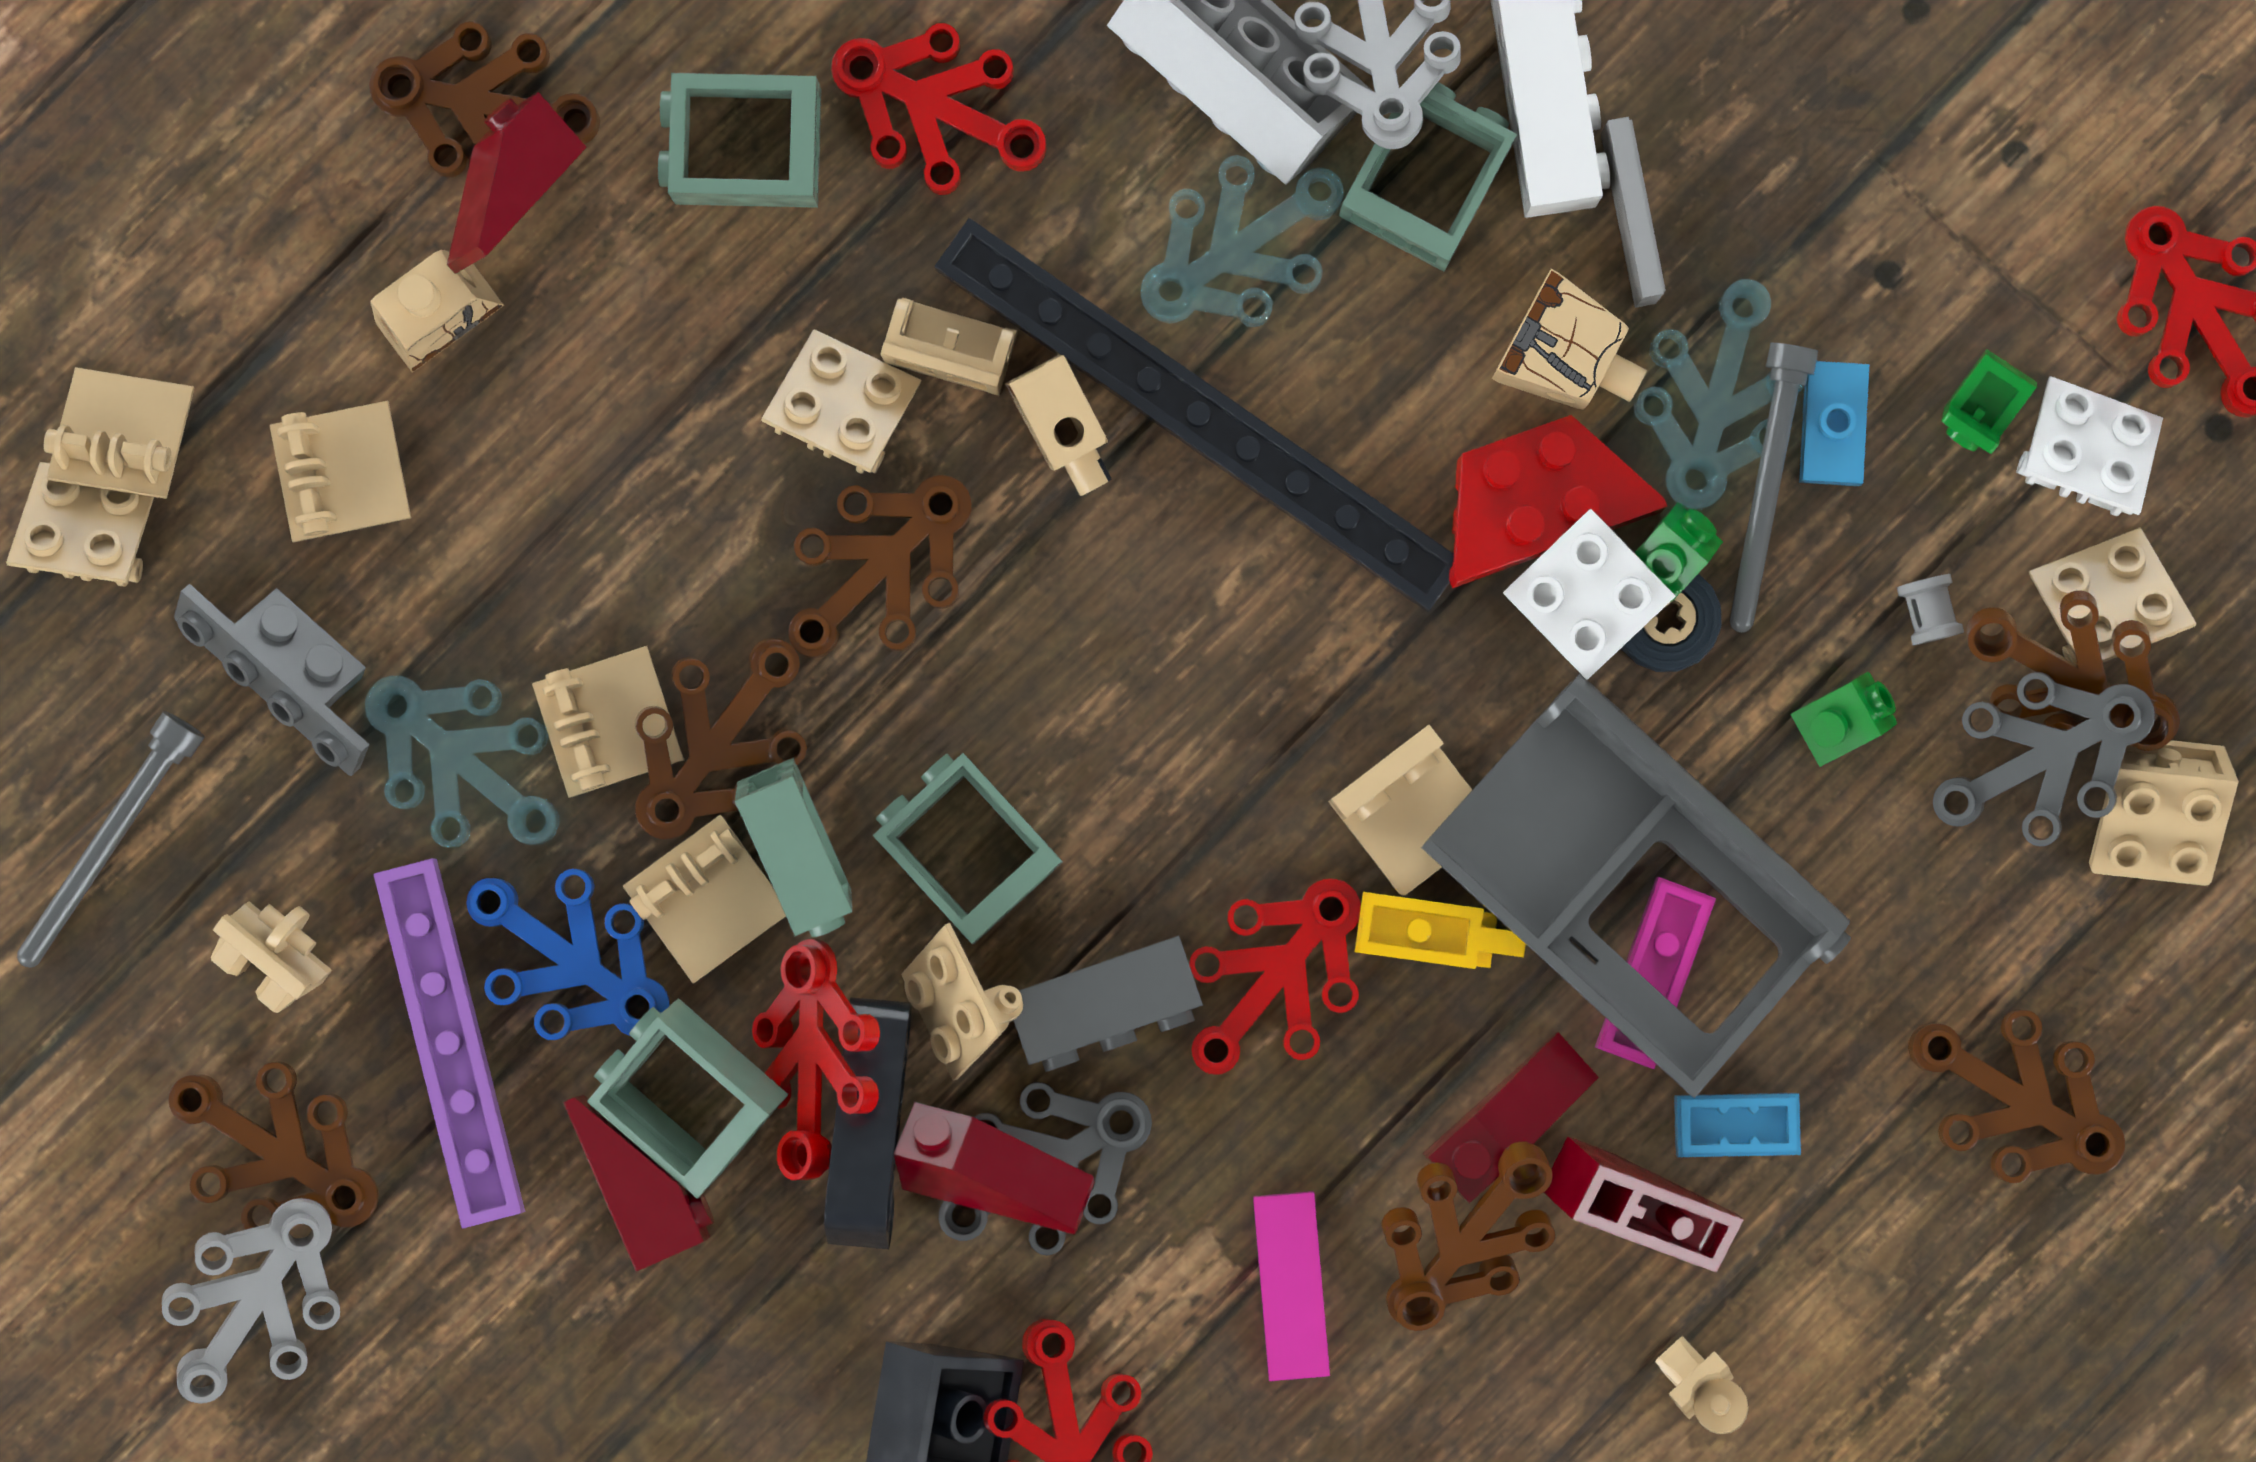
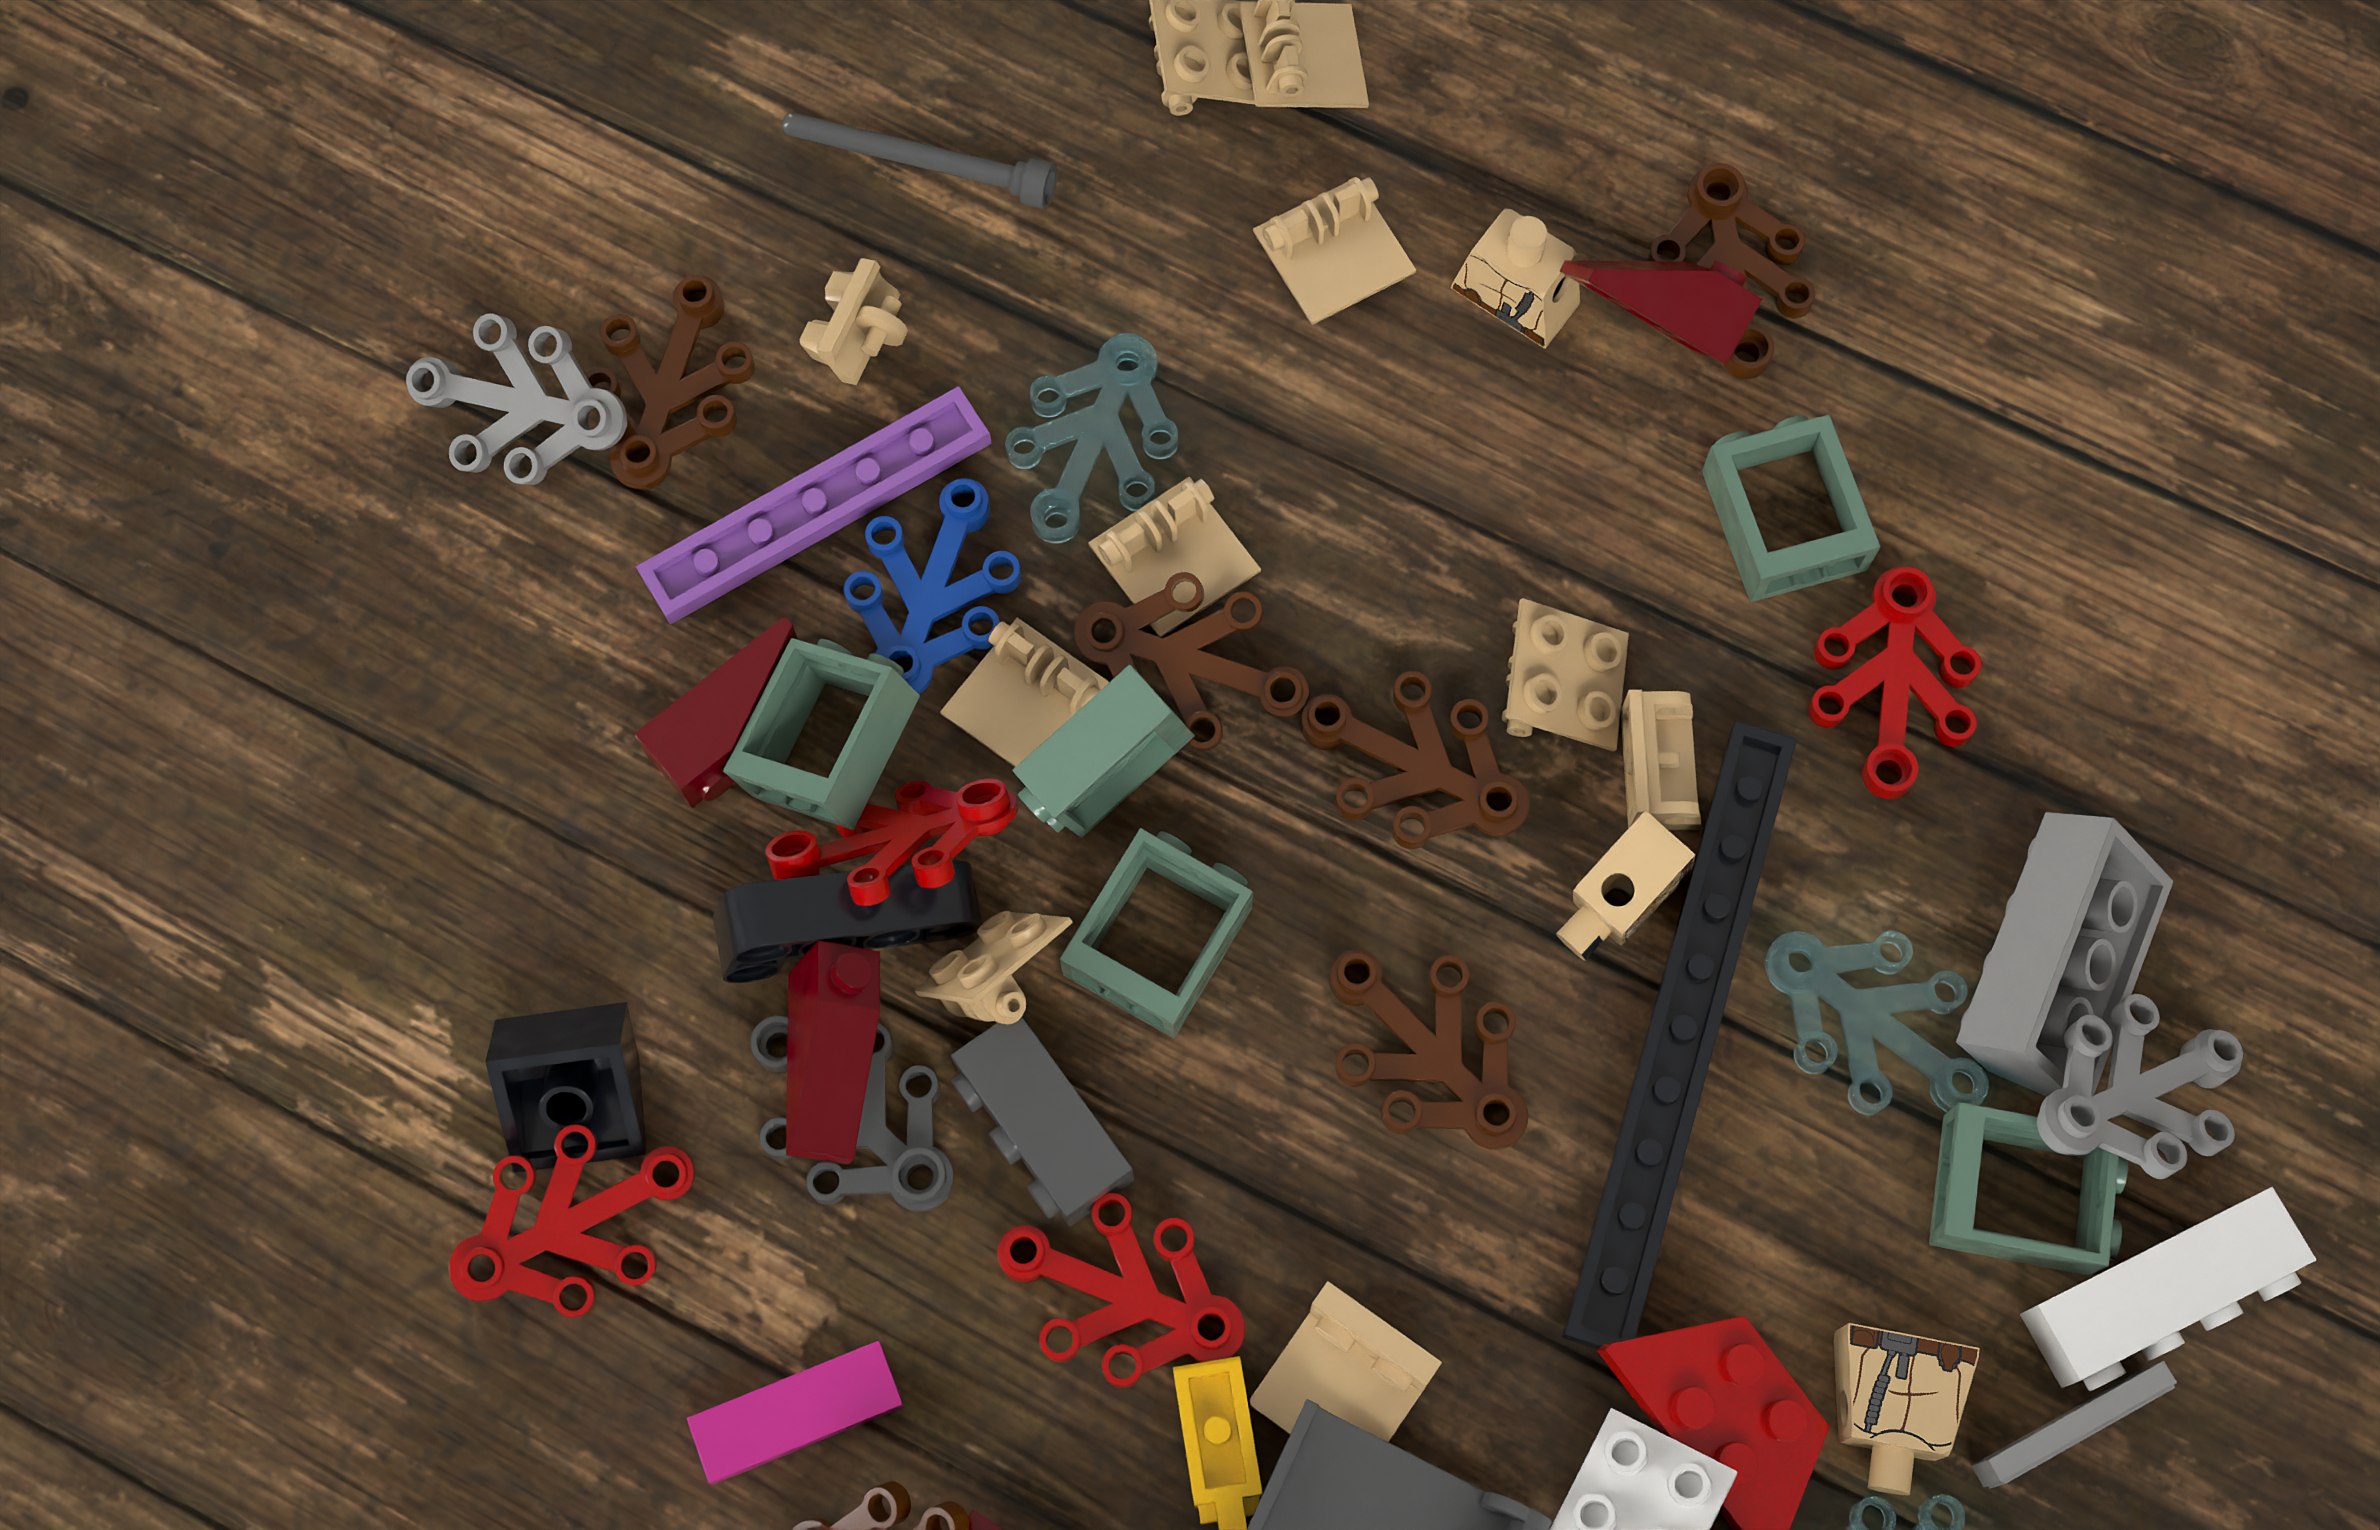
camera: 70 degrees right, 15 degrees down
dark grey bracket [174,584,370,776] -> none
none -> reddish brown plant [1329,949,1528,1150]

